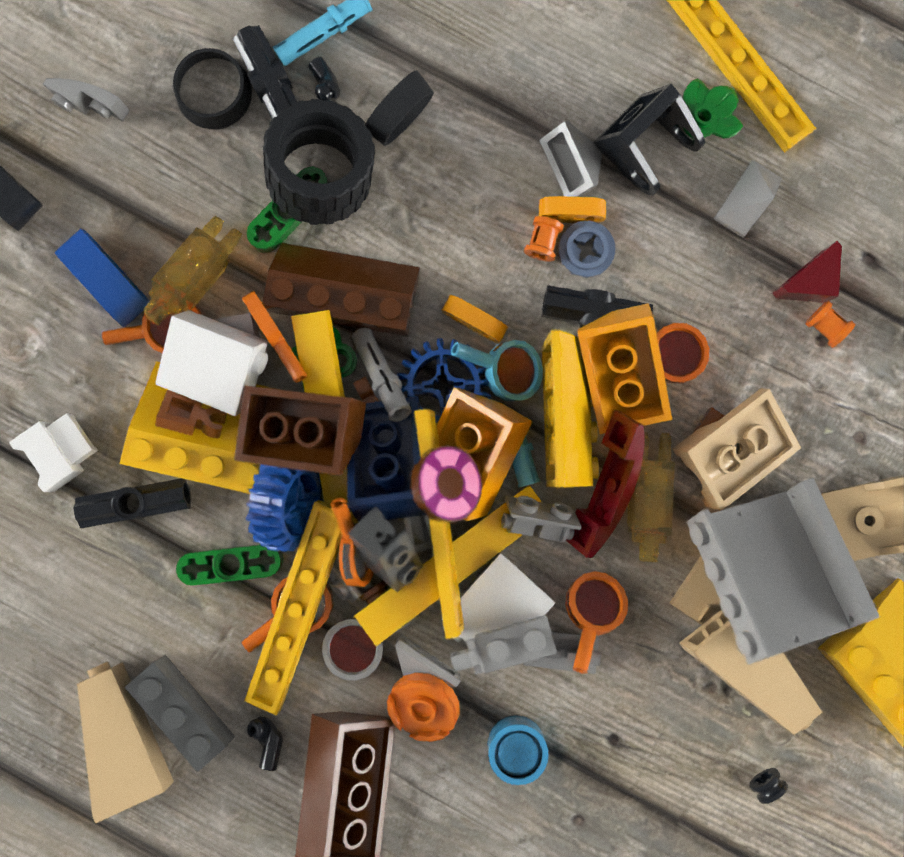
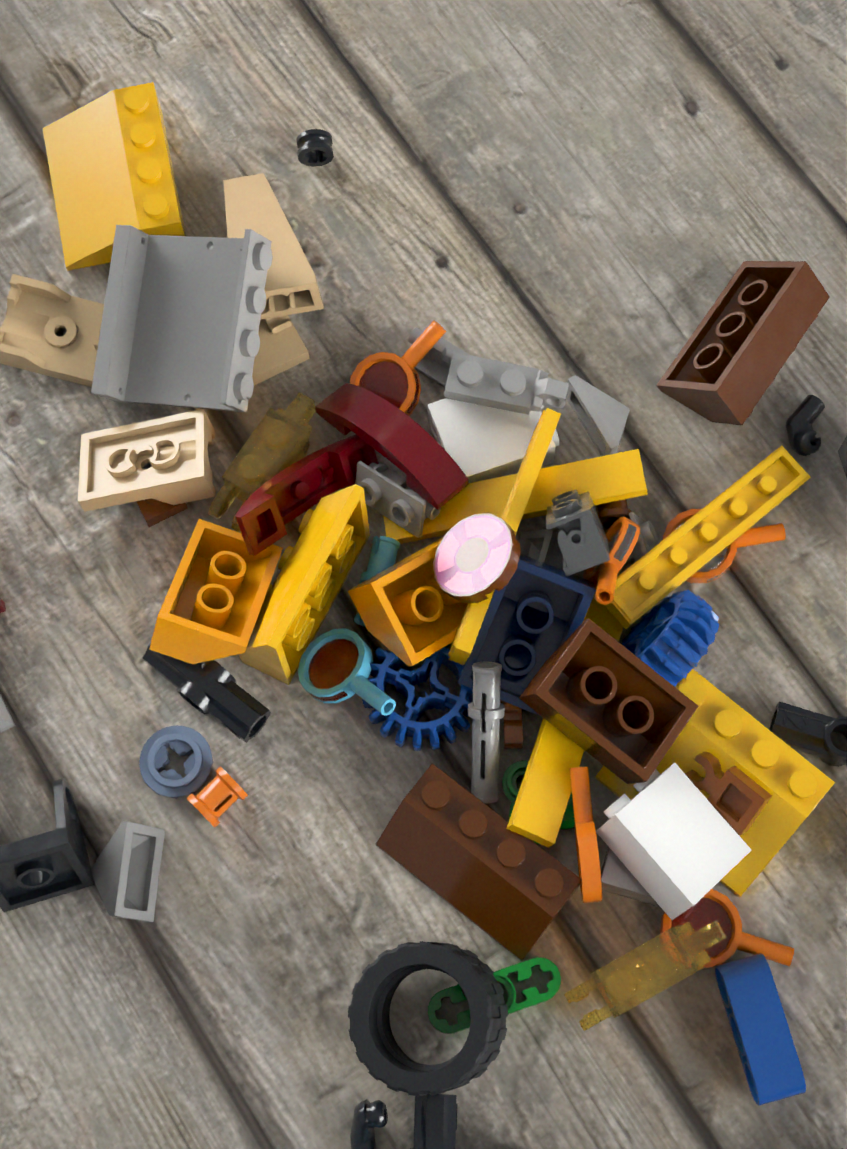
camera: 150 degrees left, 15 degrees down
green beam [176,545,283,586] -> none
piece [322,616,419,681] -> none
black tyre [365,70,434,146] -> none
orange tile [387,673,460,742] -> none
light orange beam [441,295,508,344] -> none
dark azure piece [487,715,548,785] -> none
light orange beam [539,196,606,223] -> none
clear red piece [656,323,709,384] -> none
none -> dark red slope [315,383,469,510]

